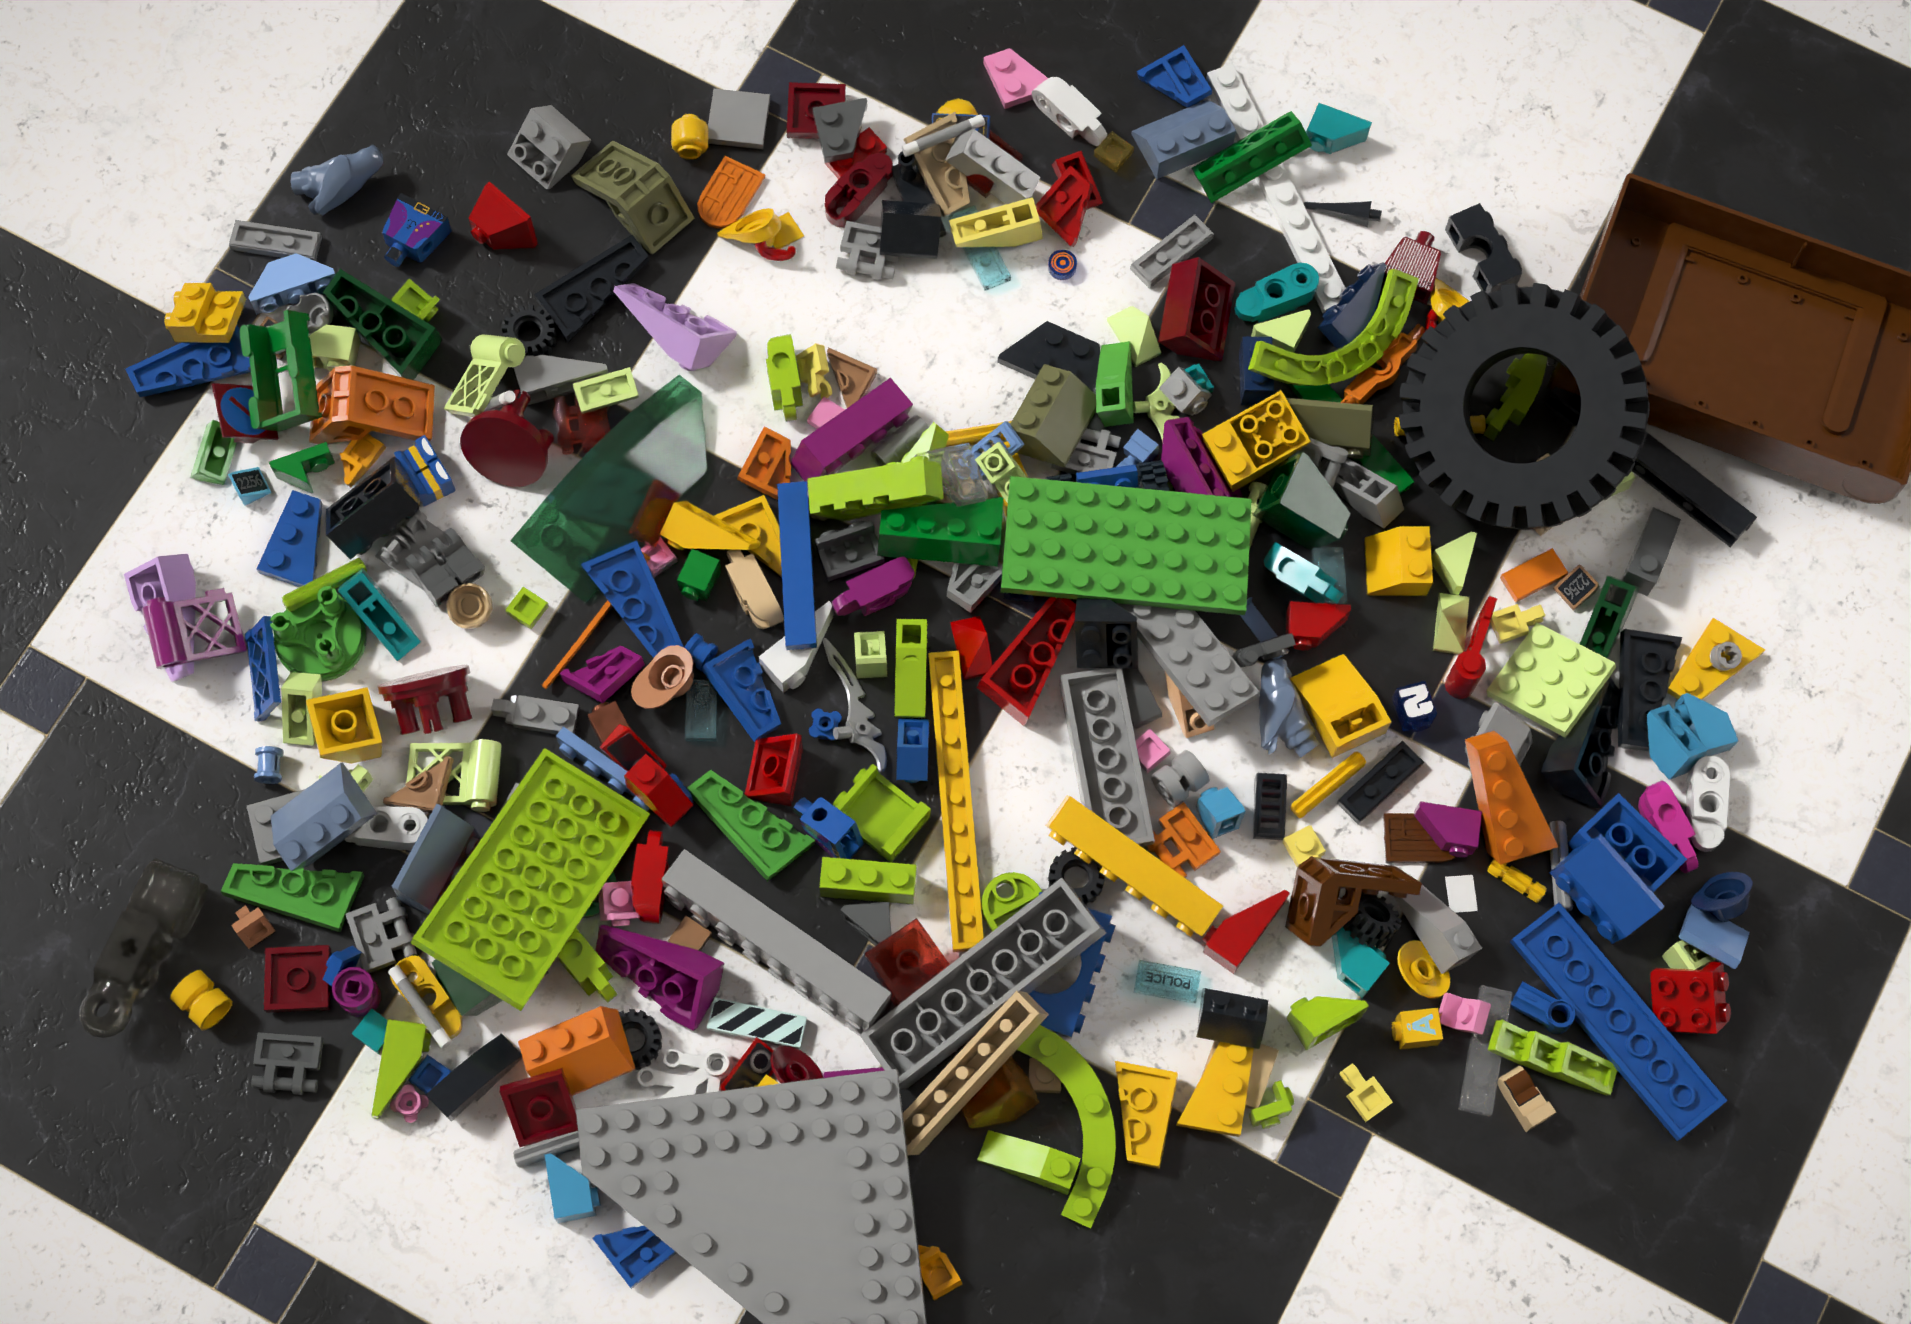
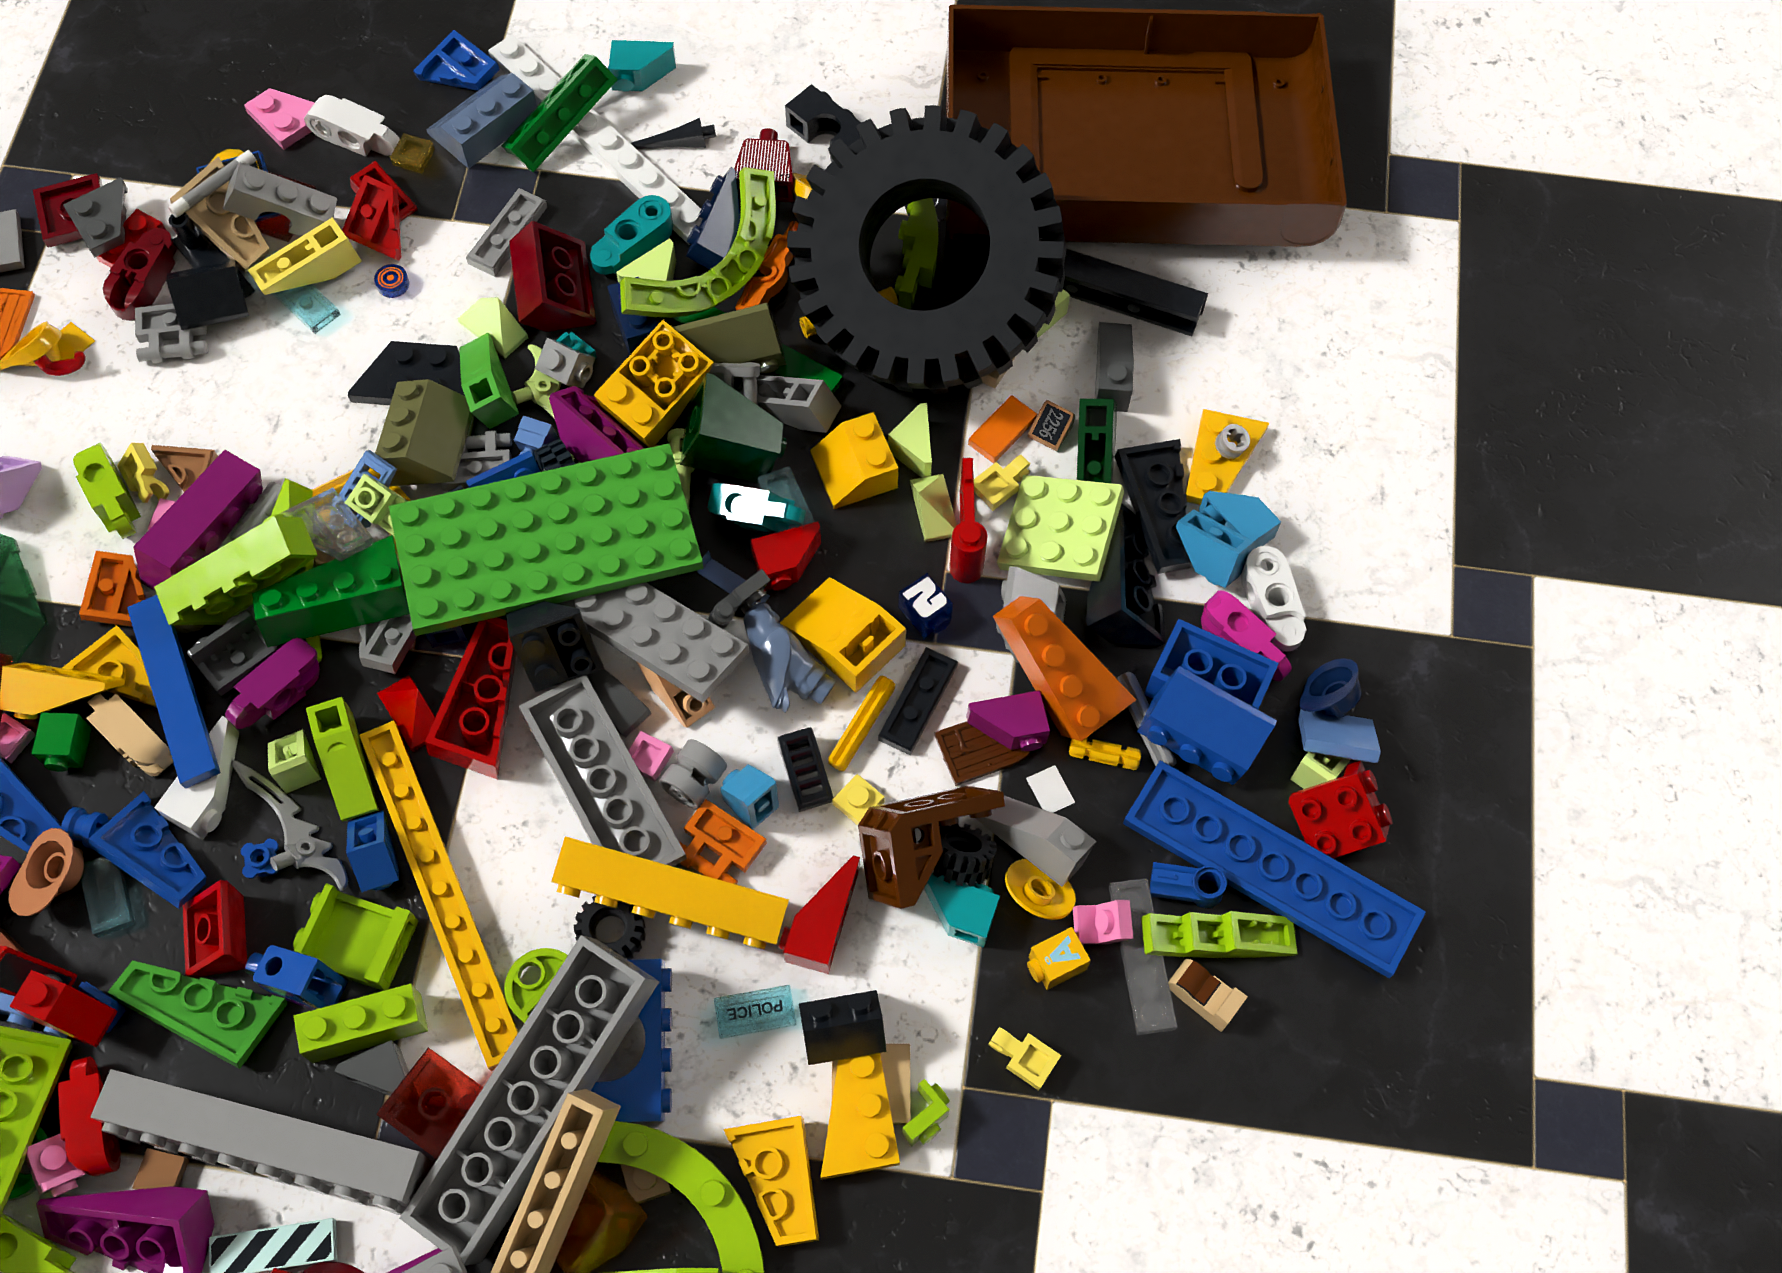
camera: 20 degrees left, 5 degrees down
lime slope [1286,996,1369,1051] -> none

